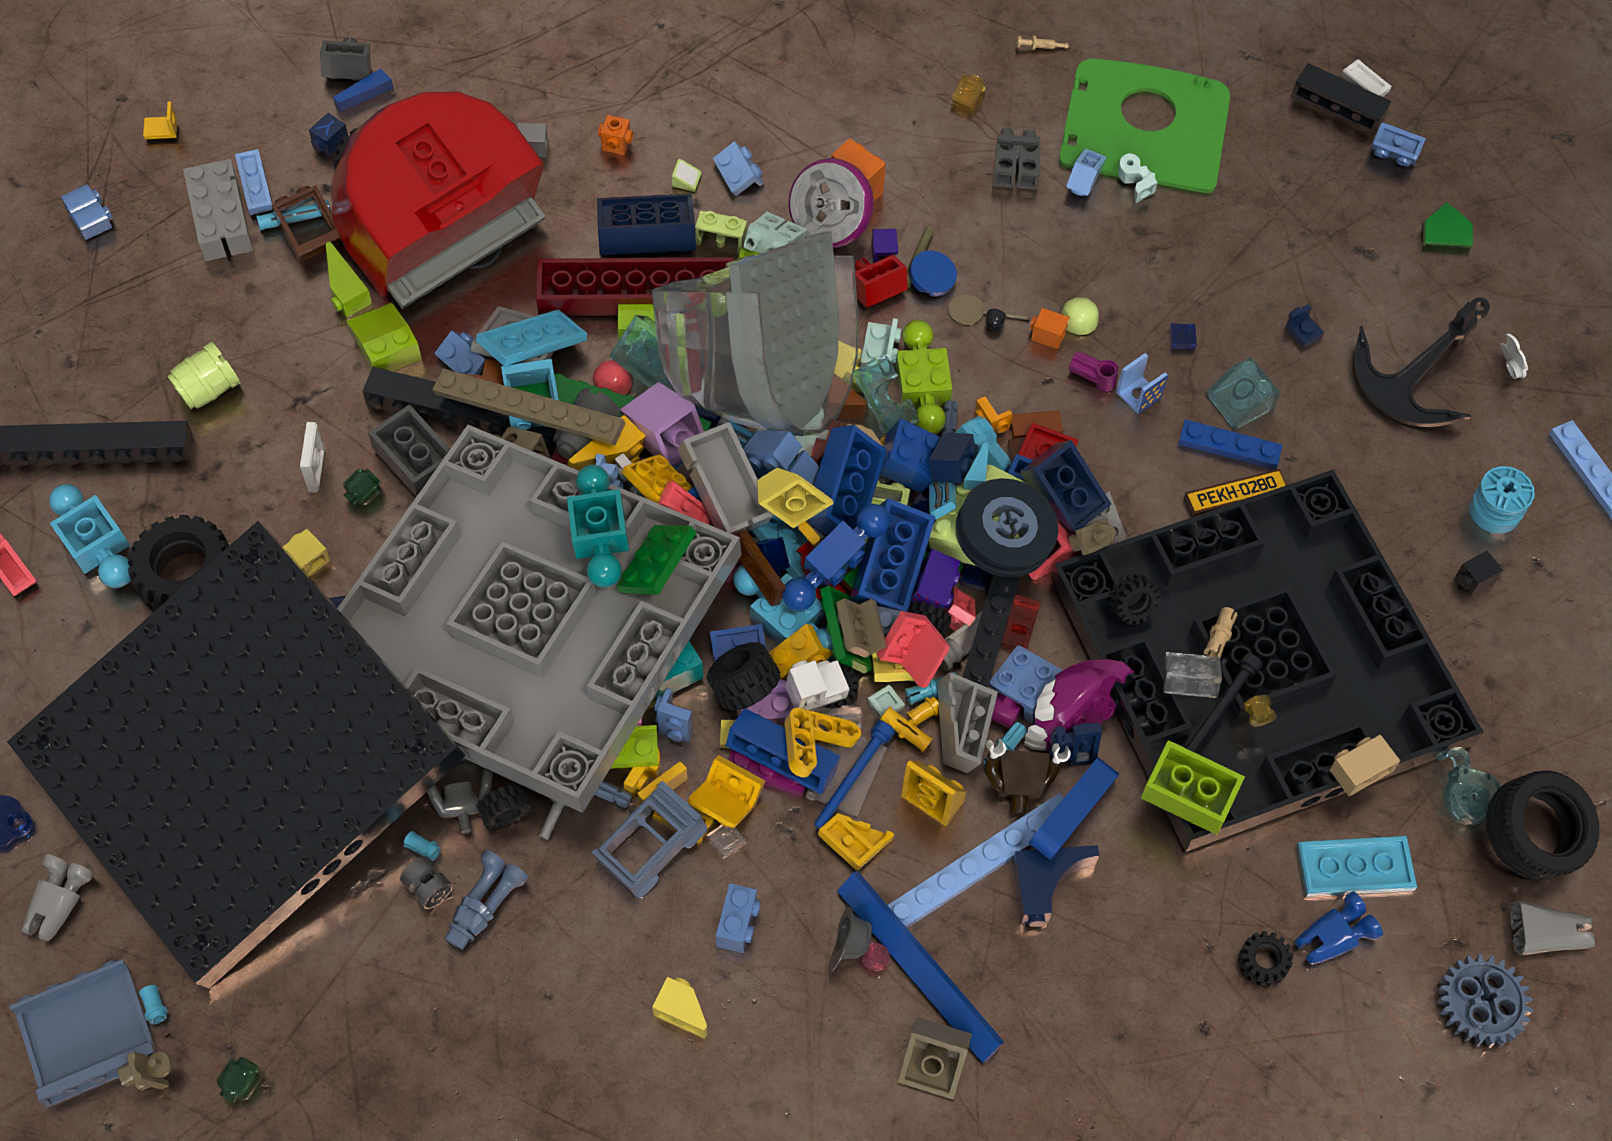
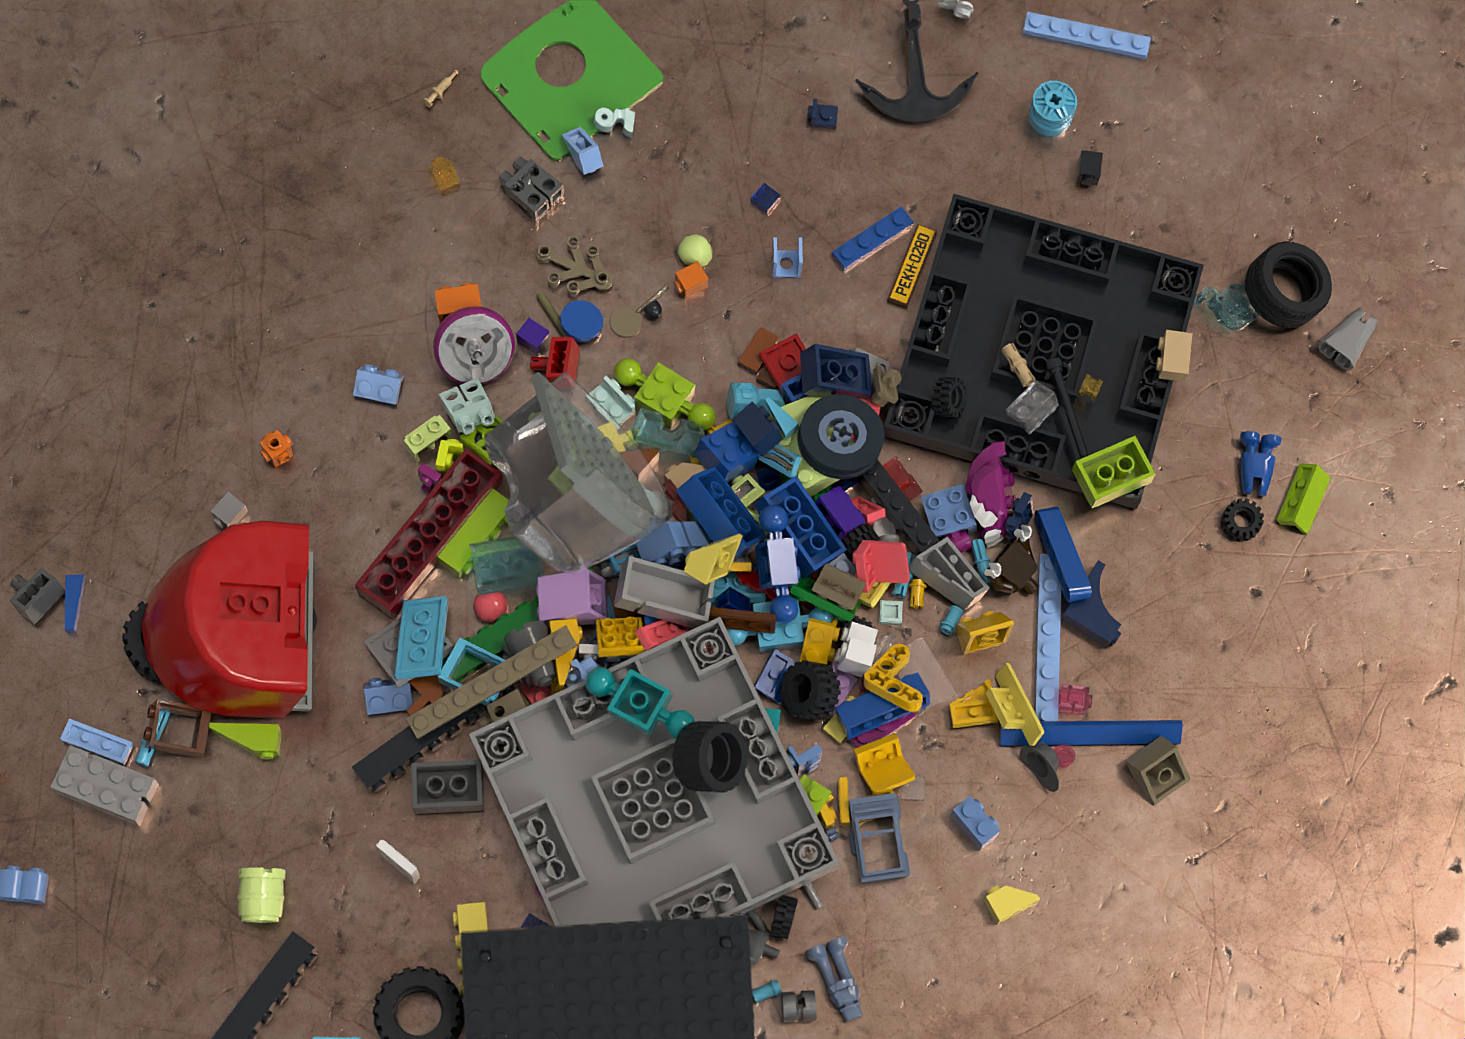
camera: 55 degrees left, 10 degrees up
dark blue brick [309,113,348,156] -> none
clear green head [343,468,382,506] -> none
lime slope [347,303,422,372] -> none
dark blue slope [597,193,696,257] -> none
green plate [616,525,697,595] -> none
slope [672,159,702,192] -> none
blue piece [814,720,895,829] -> none
yellow pin [879,706,933,752] -> none
sand blue axle [942,400,958,435] -> none
light orange bracket [974,396,1013,433] -> none
magenta piece [1069,350,1119,392] -> none
clear light blue slope [1206,357,1281,430] -> none
medium azure tile [1297,836,1417,897] -> none
sand blue gear [1437,954,1533,1048] -> none
none -> magenta plate [418,463,442,493]
none -> neon yellow bracket [436,439,464,477]
none -> dark tan plant [536,235,613,295]
none -> black tyre [672,721,748,793]
none -> medium azure pin [940,605,963,635]
none -> light yellow bracket [986,663,1044,746]
none -> clear pink brick [1058,684,1092,715]
none -> lime panel [1277,463,1330,534]

